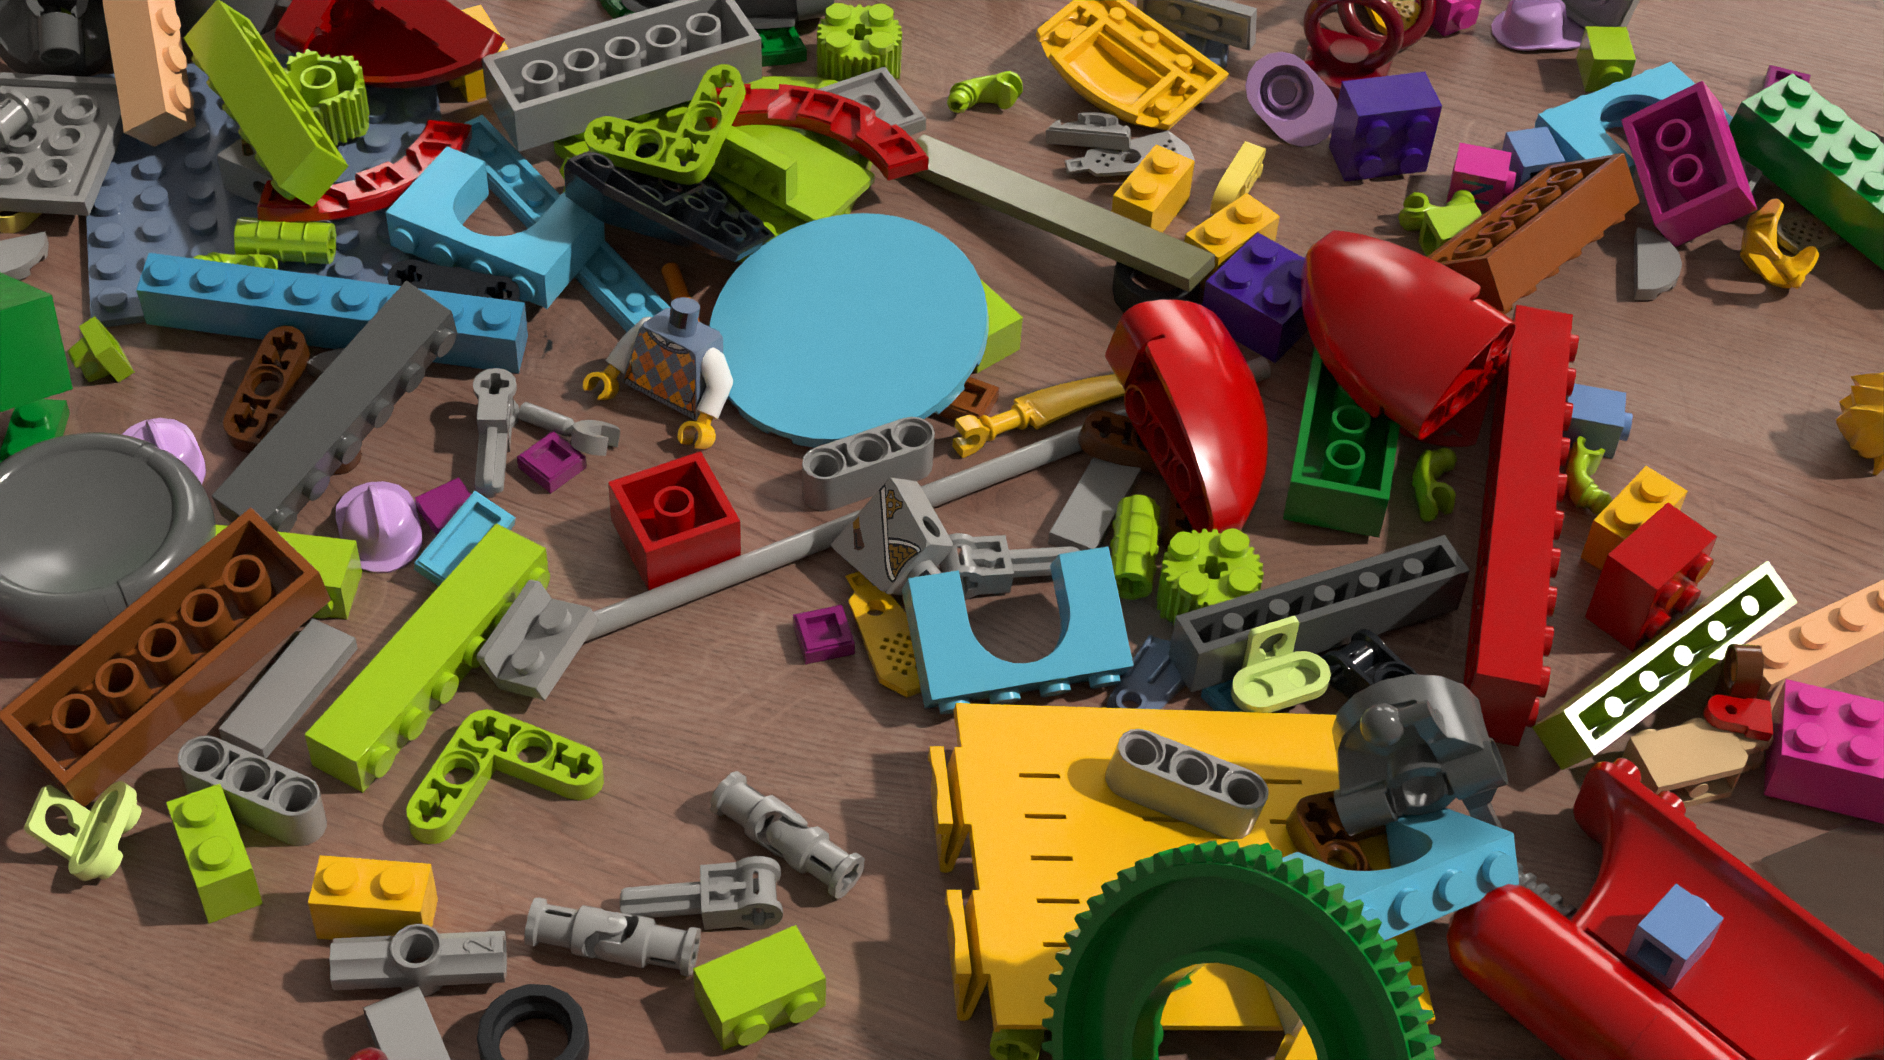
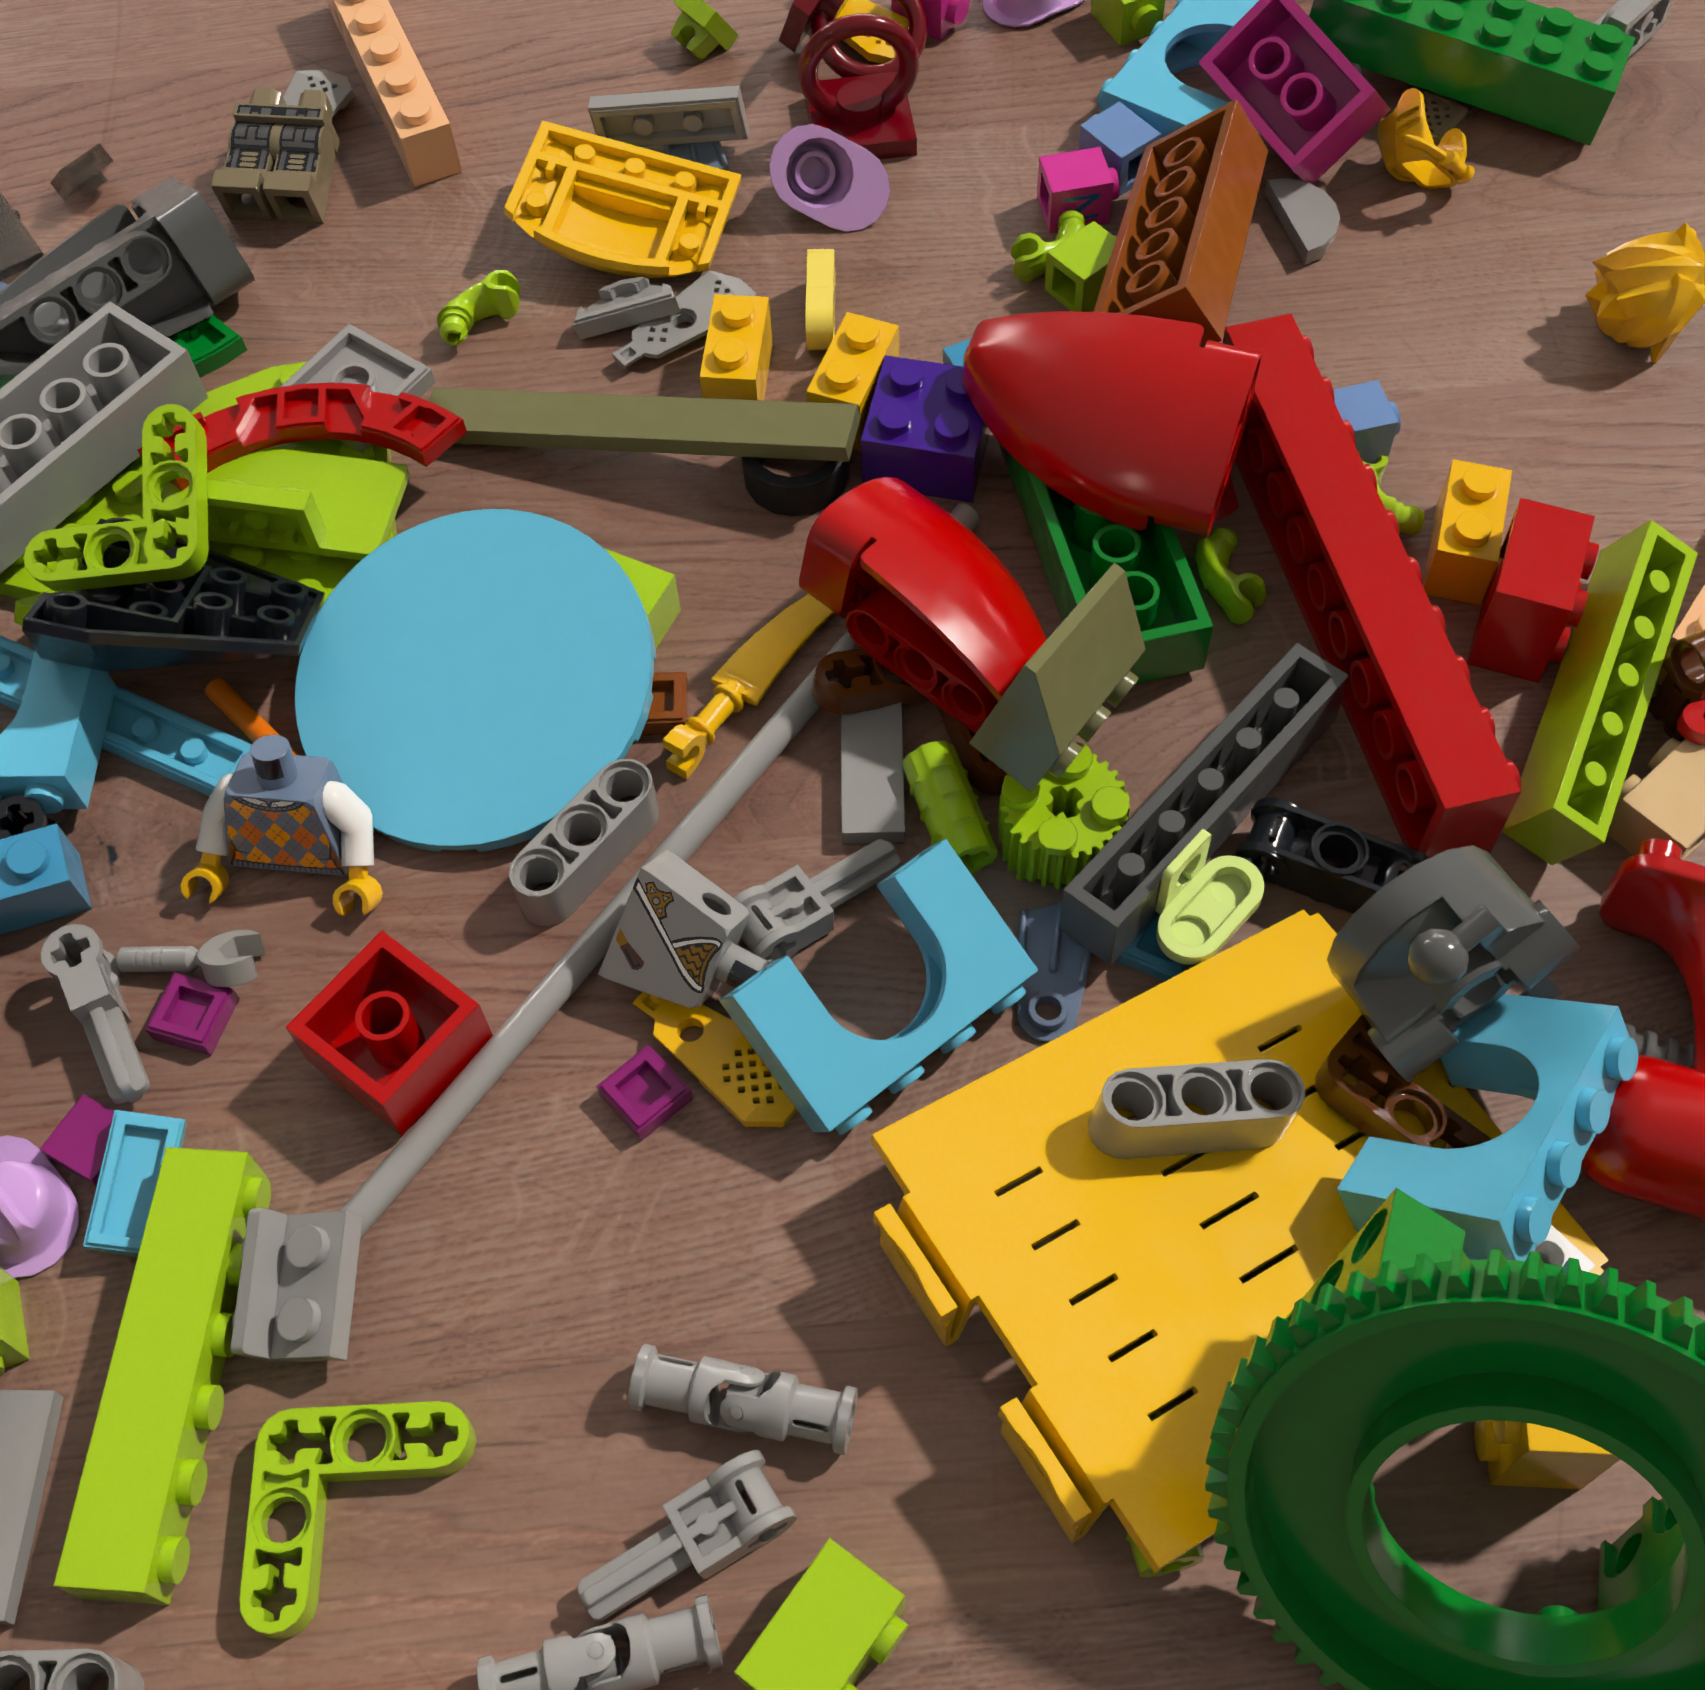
camera: 20 degrees left, 10 degrees up
lime brick [817,3,902,82] -> none
dark purple brick [1329,71,1442,182] -> none
none -> olive slope [969,562,1146,792]

